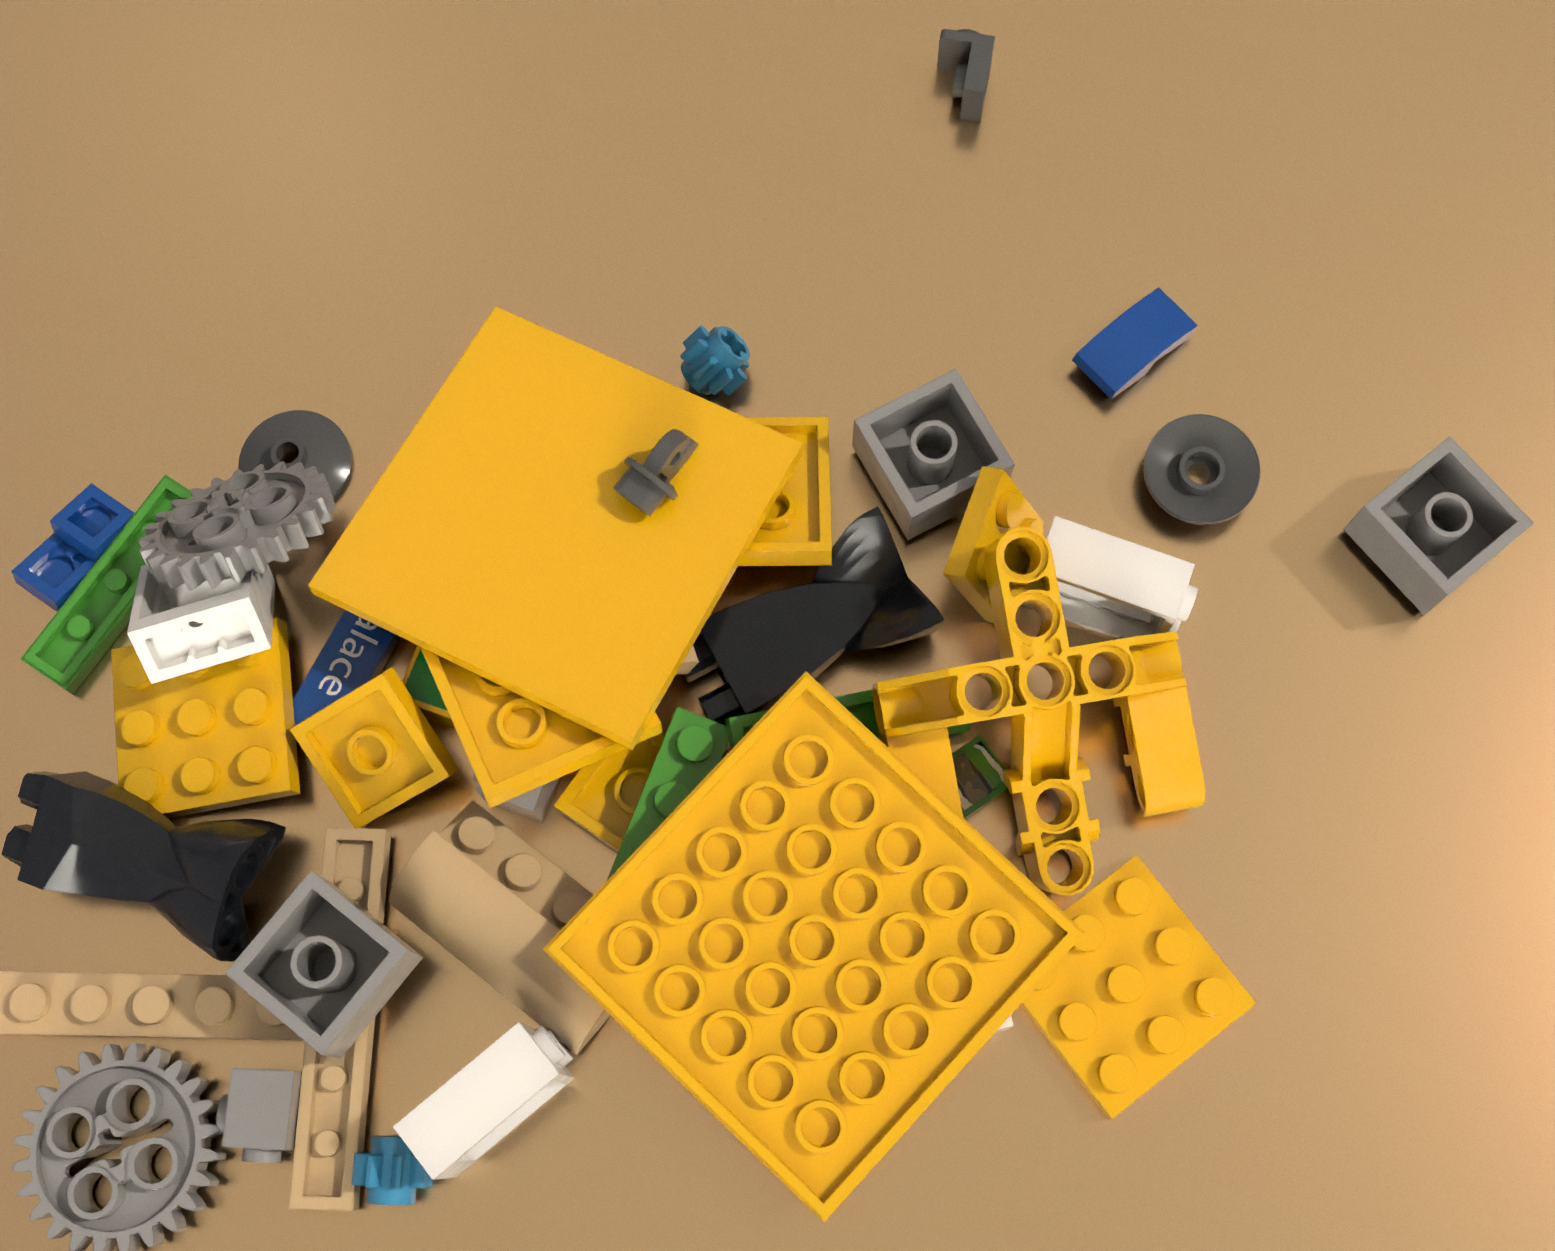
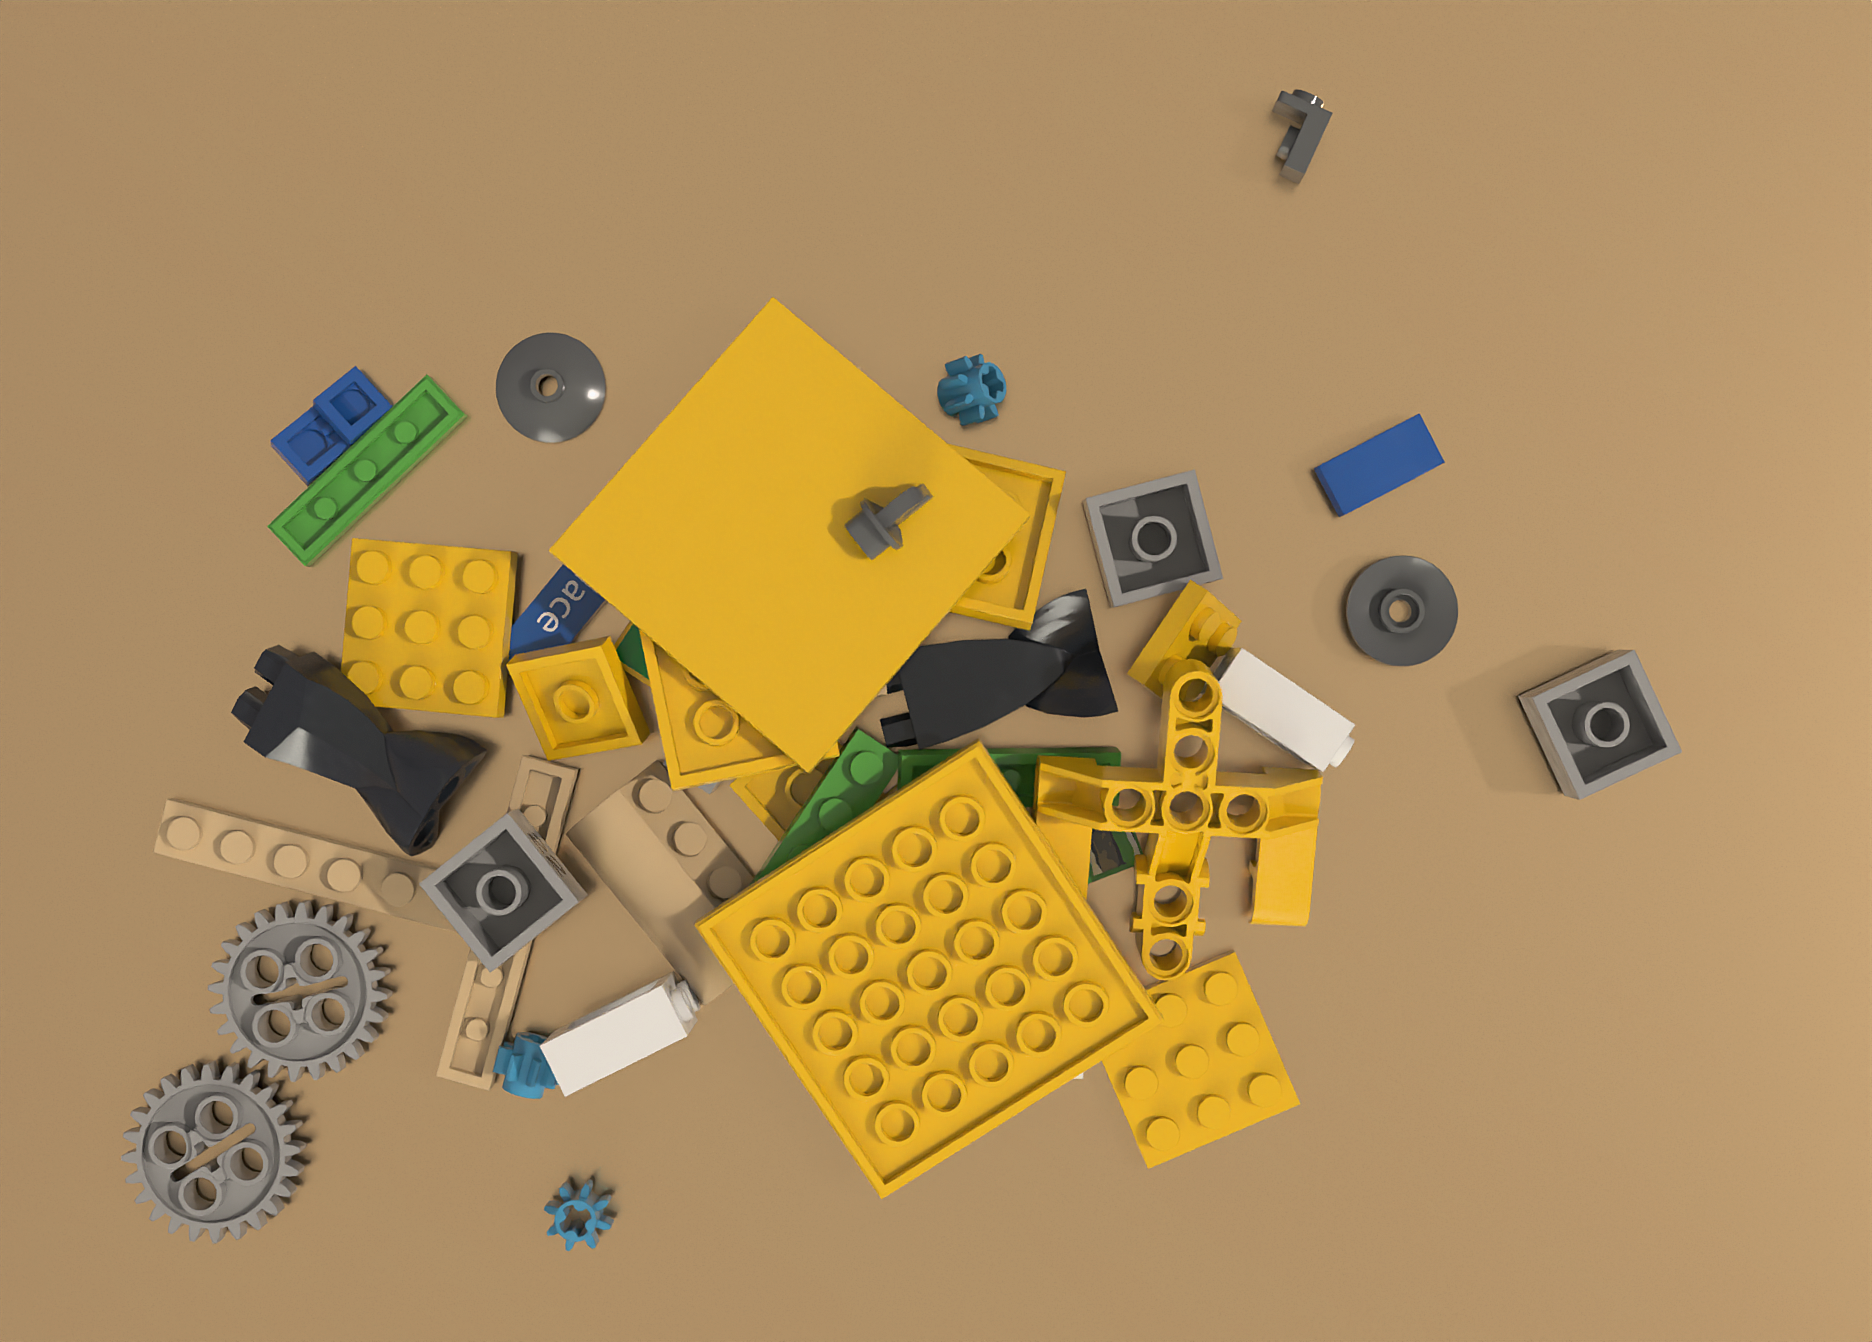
camera: 10 degrees right, 15 degrees up
white window [127,563,275,684] -> none
light grey gear [138,462,336,590] -> none
light grey brick [216,1068,302,1163] -> none

